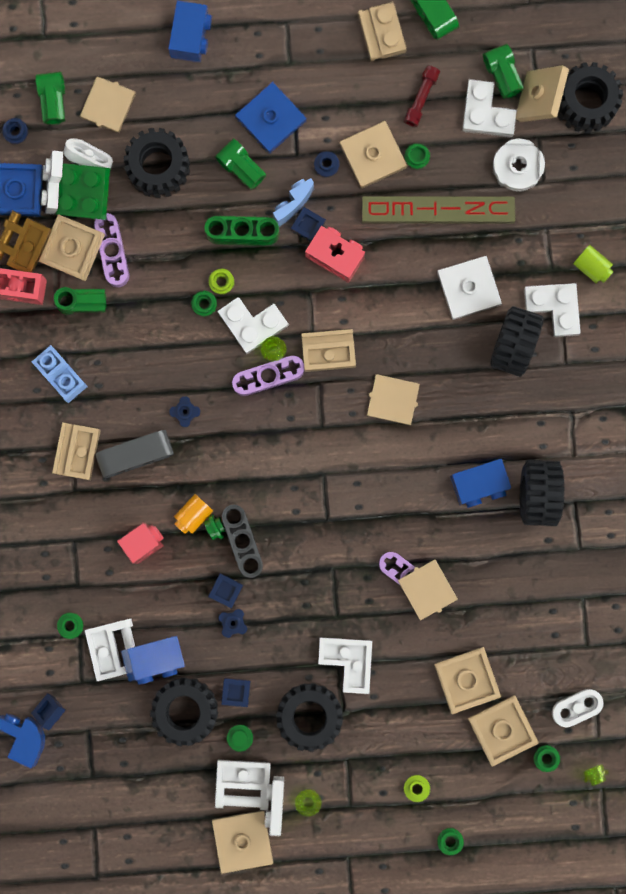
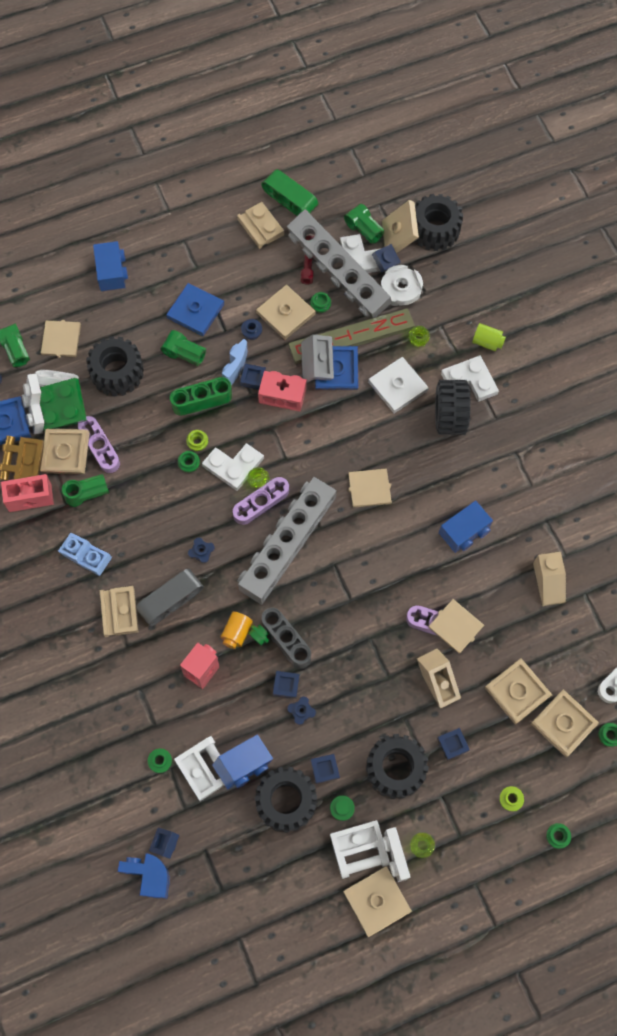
camera: 20 degrees left, 15 degrees down
tan plate [302,329,356,372] -> none
white plate [318,638,372,694] -> none
black tyre [520,460,565,526] -> none
none -> light grey brick [238,477,337,605]
none -> light grey brick [287,209,392,319]
none -> light grey panel [301,335,334,383]
none -> blue plate [315,346,358,390]
none -> dark blue plate [372,244,401,273]
none -> clear neon green plate [409,326,430,347]
none -> tan slope [417,649,461,708]
none -> dark blue plate [437,728,470,761]
none -> tan slope [533,552,566,606]

